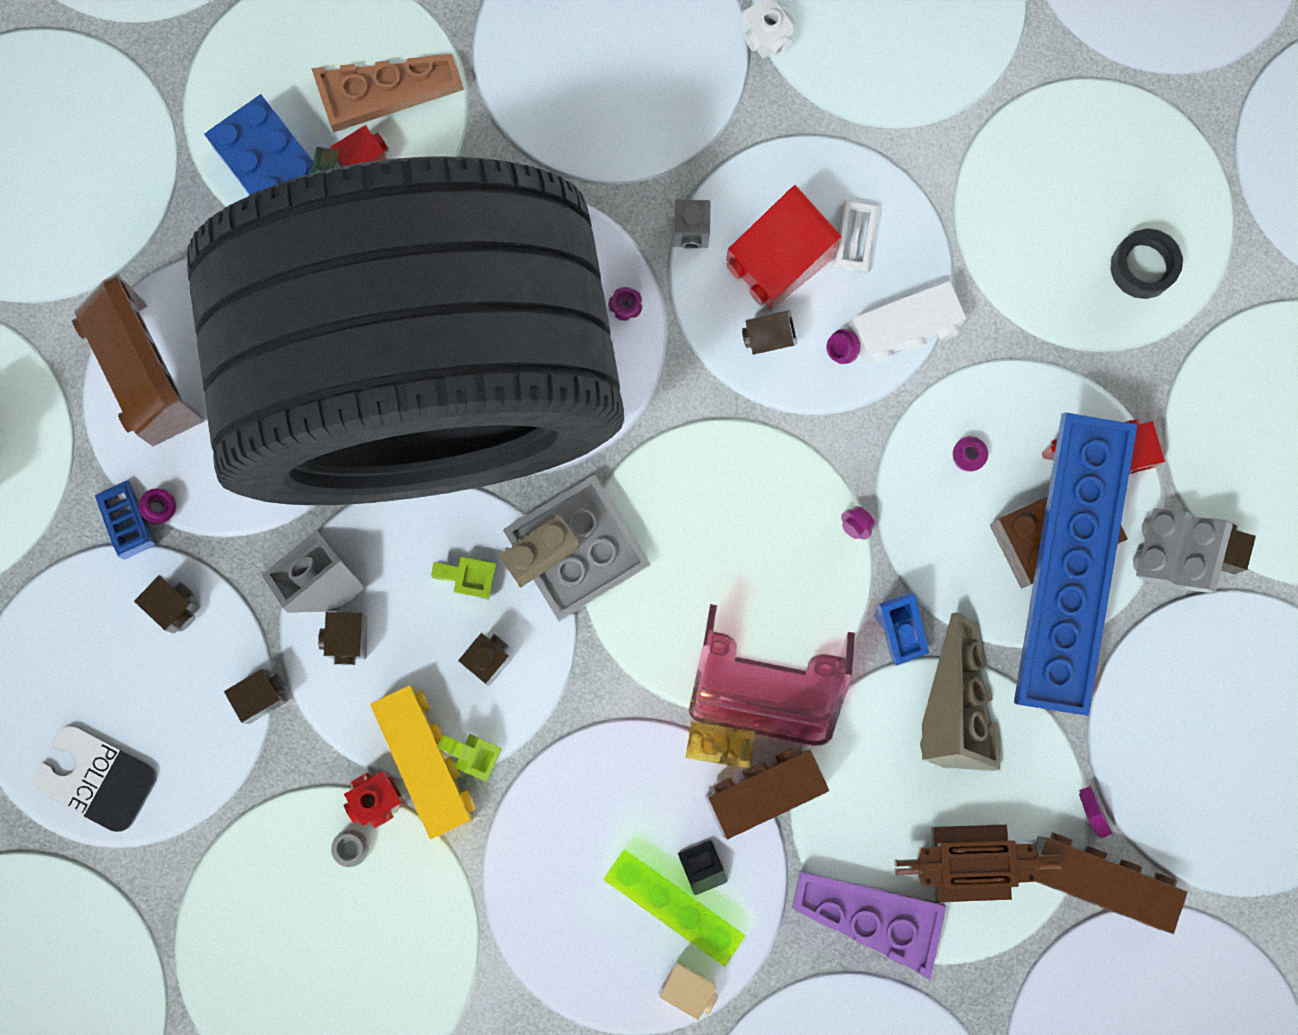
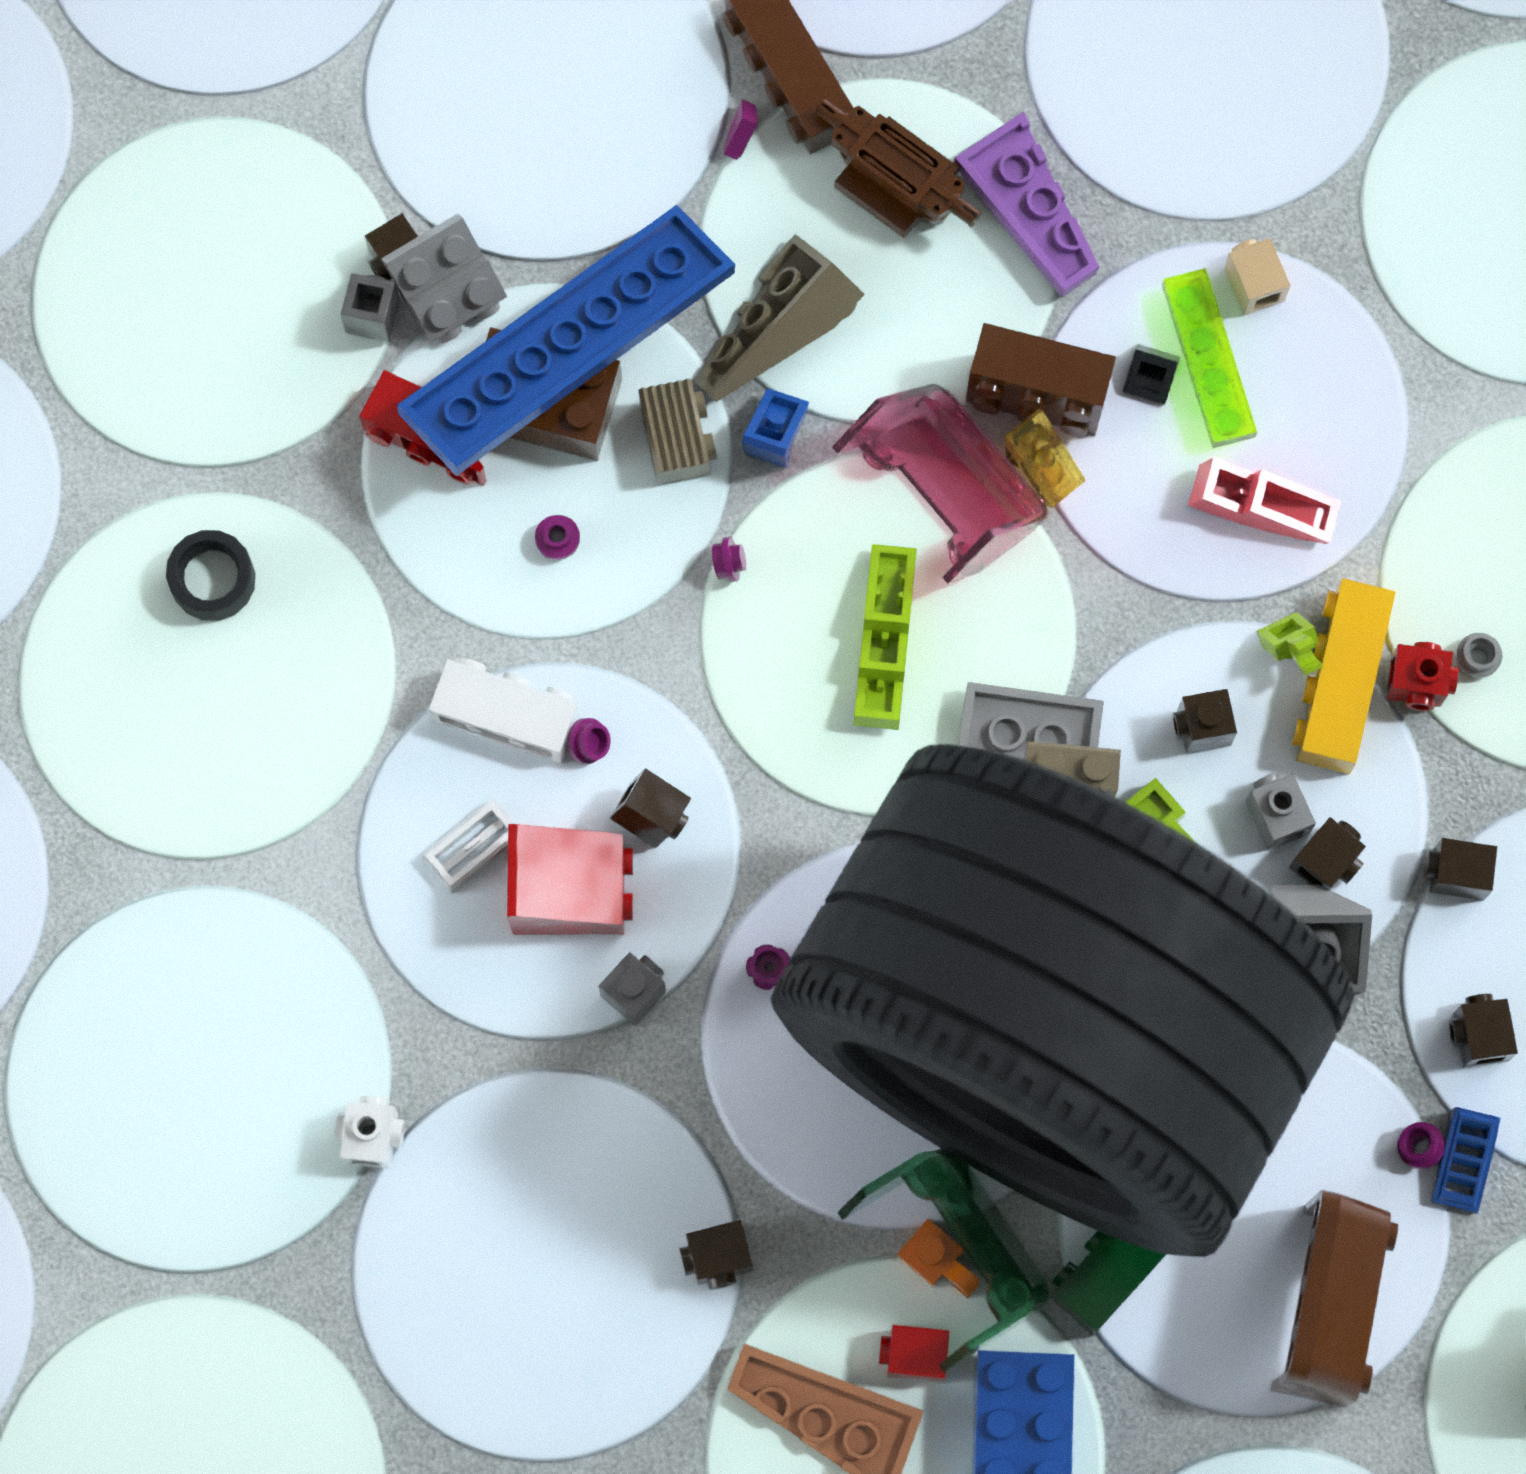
camera: 135 degrees left, 5 degrees down
none -> flat silver brick [340,273,400,342]
none -> dark tan brick [638,378,717,485]
none -> dark brown brick [679,1220,753,1290]
none -> lime slope [853,544,917,730]
none -> coral slope [1188,457,1341,544]
none -> light grey brick [1246,773,1316,850]

